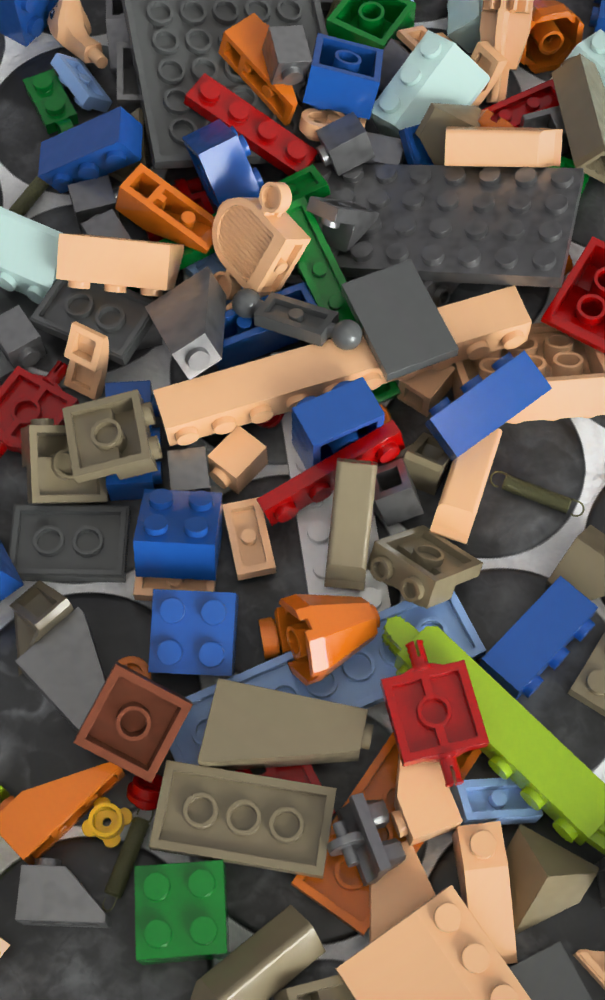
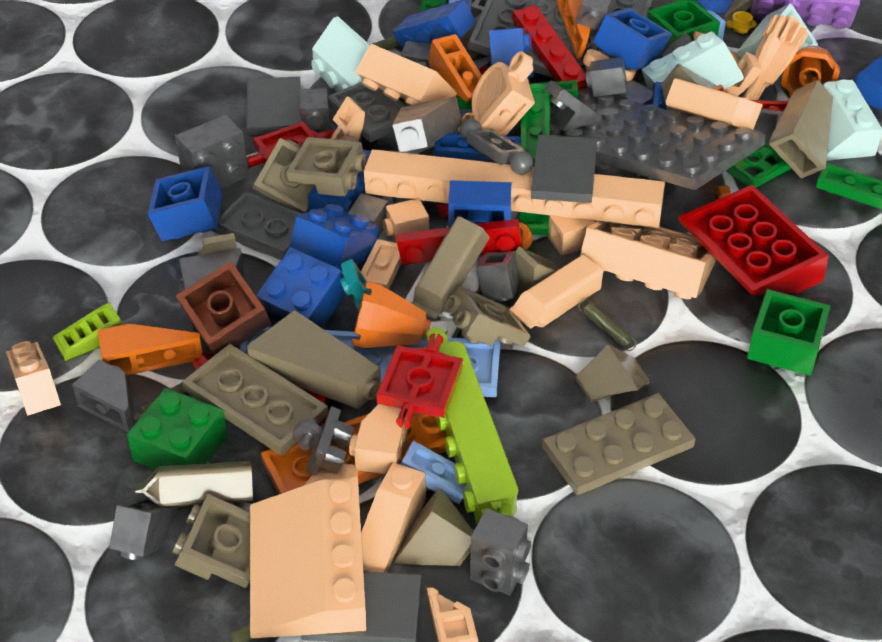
camera: 30 degrees right, 20 degrees down
yellow plate [82,797,133,848] -> none
orange tile [258,617,280,659] -> none
brick [425,350,553,461] -> none
blue brick [479,576,598,700] -> none
none -> teal plate [340,259,371,311]

